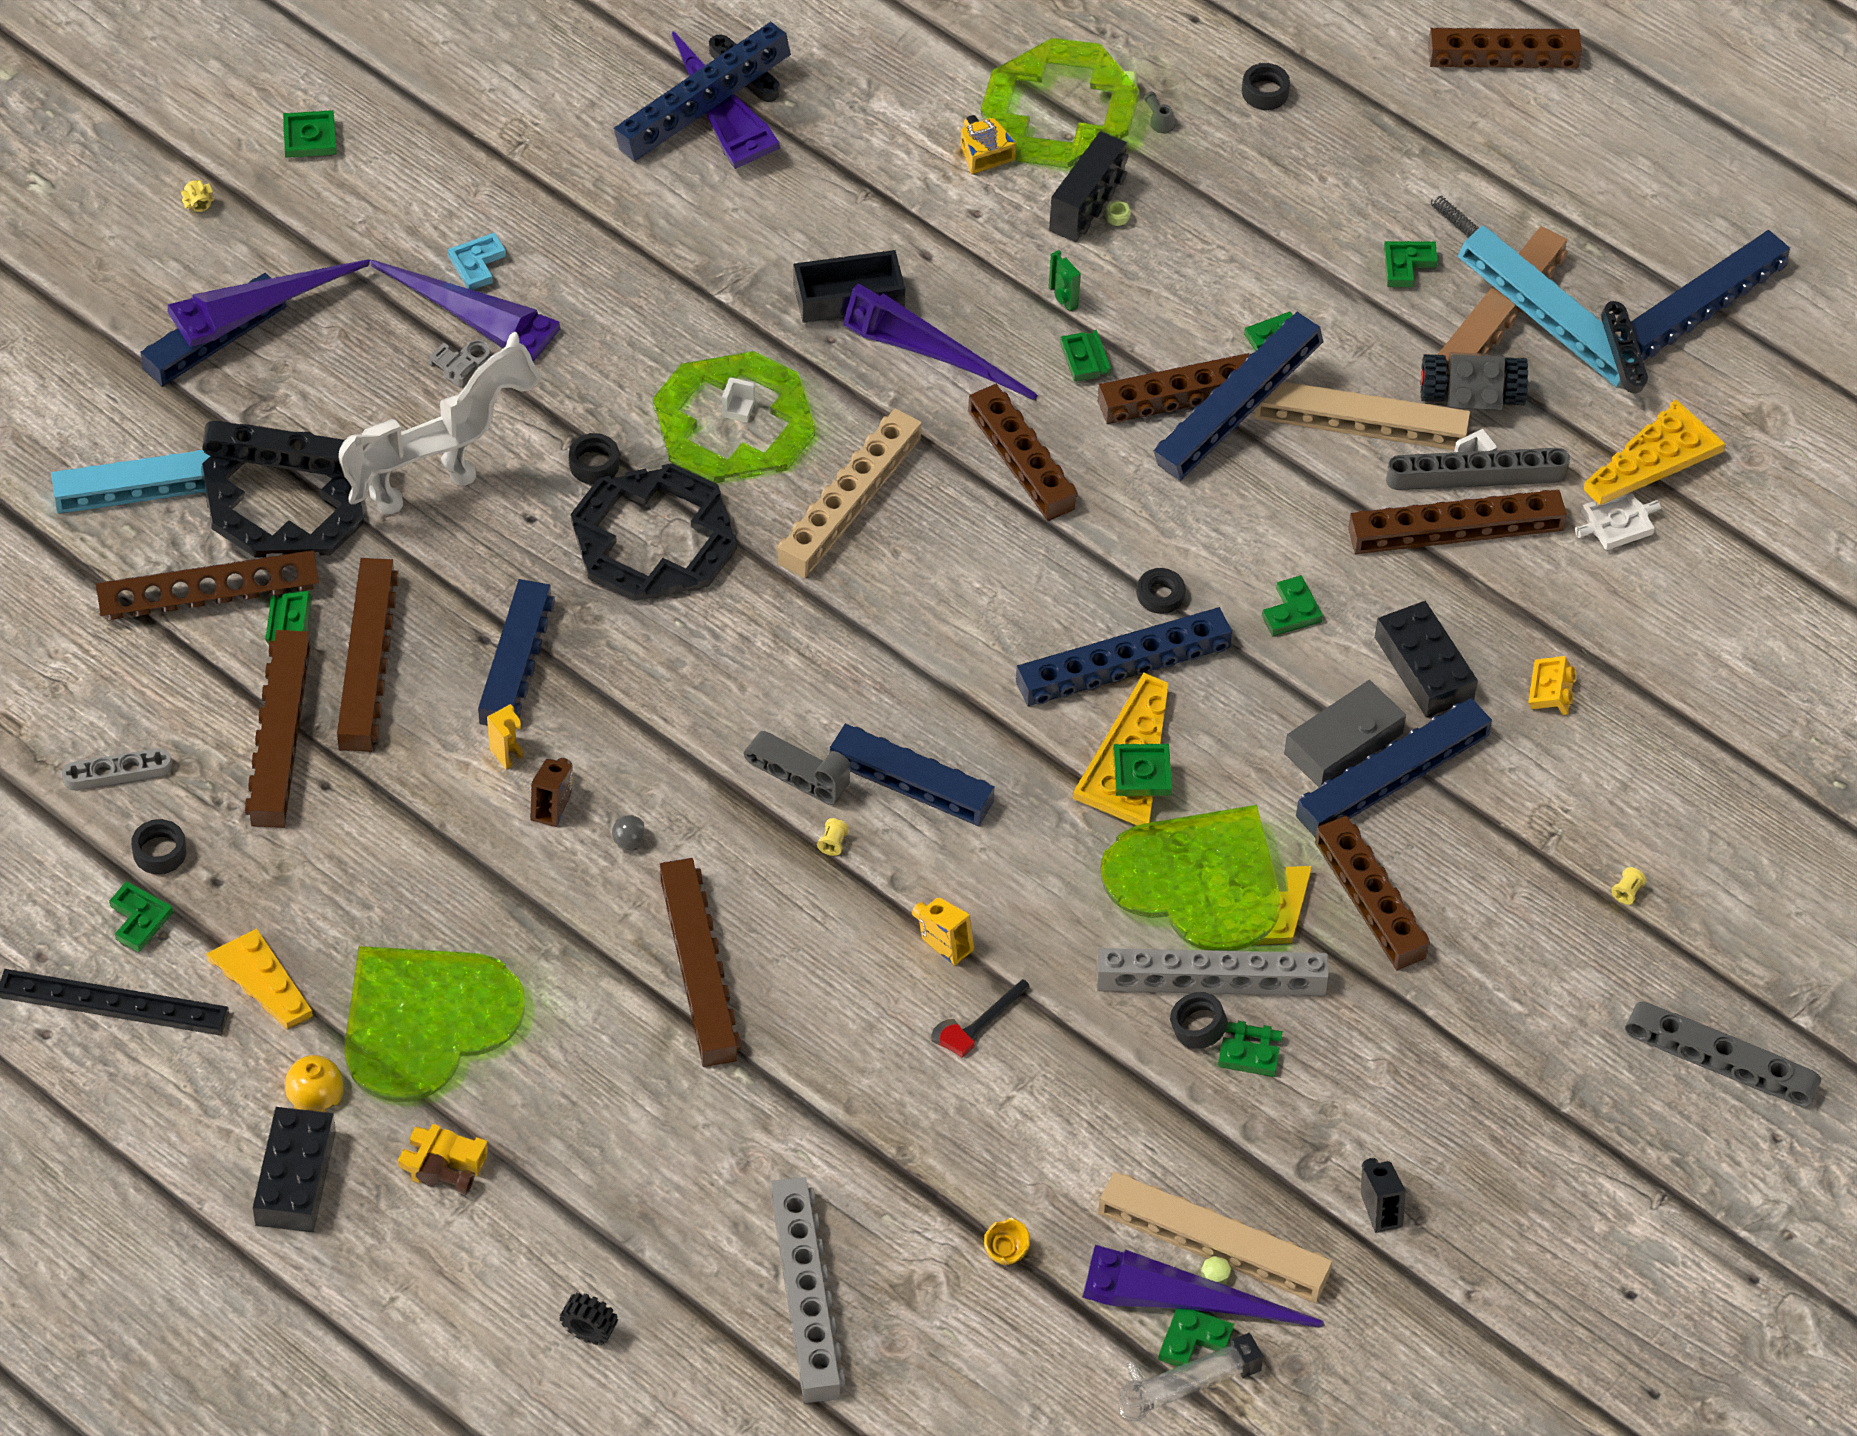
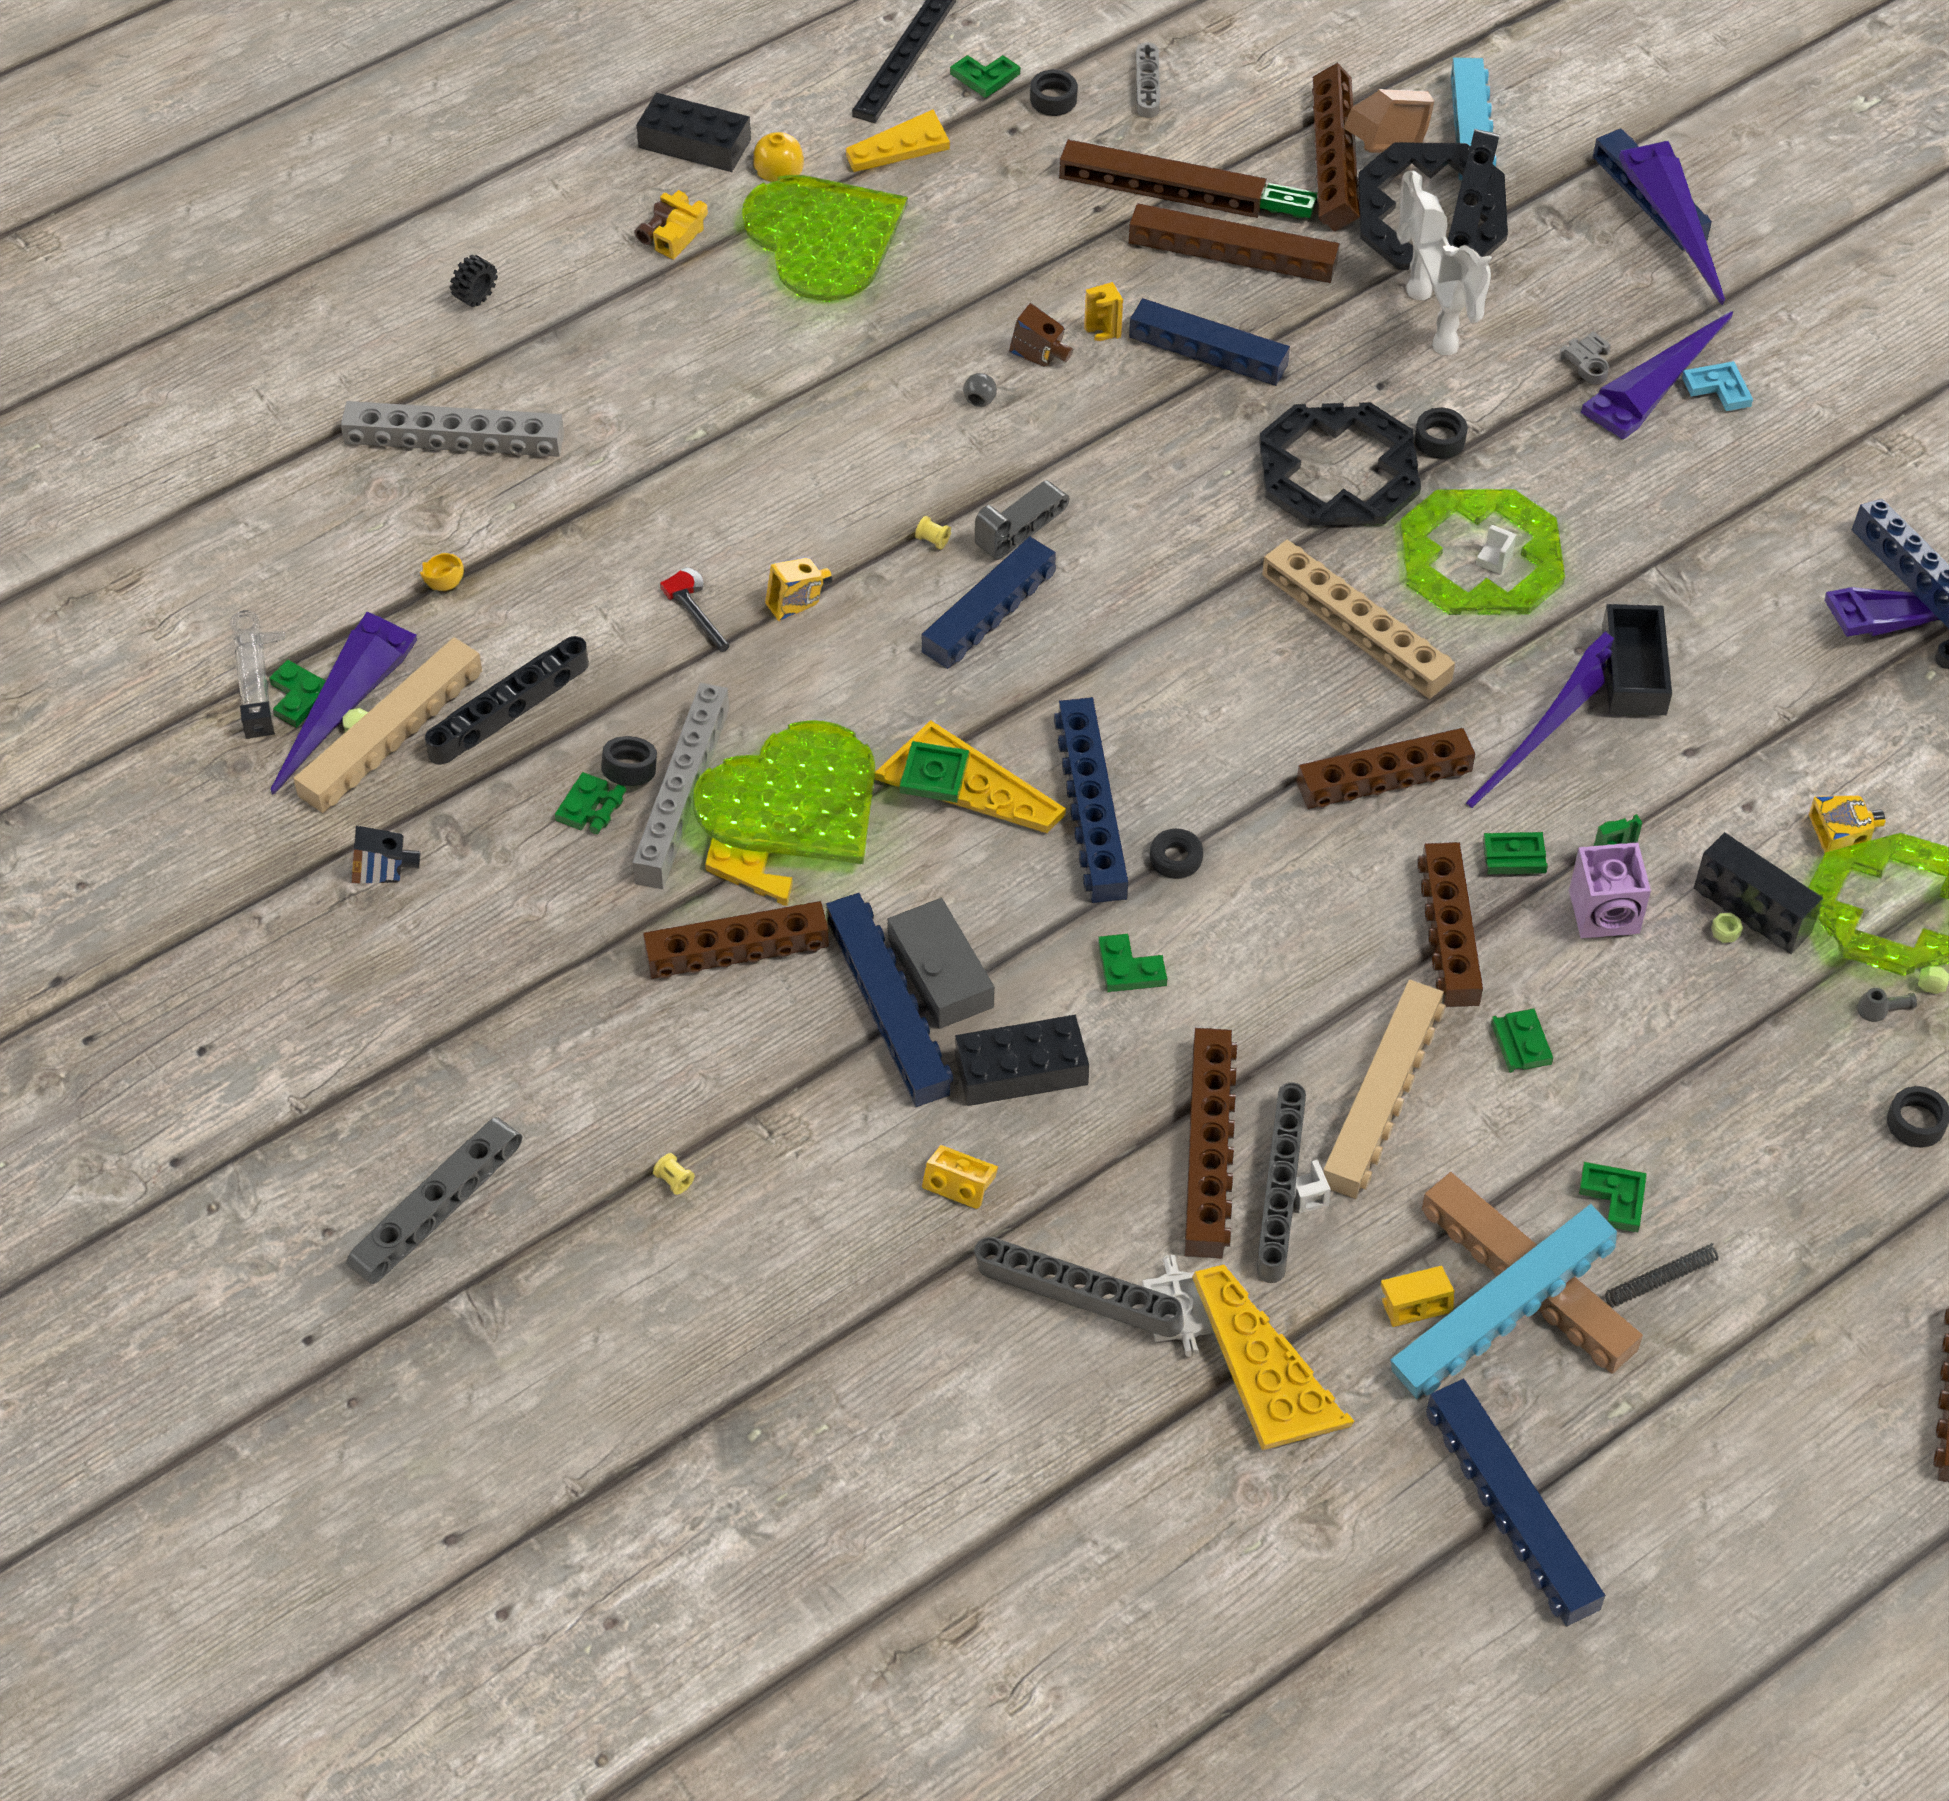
camera: 105 degrees right, 0 degrees up
light yellow gear [181,180,214,212] -> none
green plate [283,110,337,158] -> none
reddish brown brick [659,858,741,1067] -> none
dark blue brick [1153,312,1324,481] -> none
brick [1420,352,1528,410] -> none
black beam [1601,301,1648,394] -> none
none -> black beam [425,636,589,765]
none -> dark grey beam [974,1237,1184,1337]
none -> medium nougat helmet [1343,89,1435,153]
none -> yellow hinge [1381,1265,1455,1327]
none -> lavender brick [1569,843,1651,938]

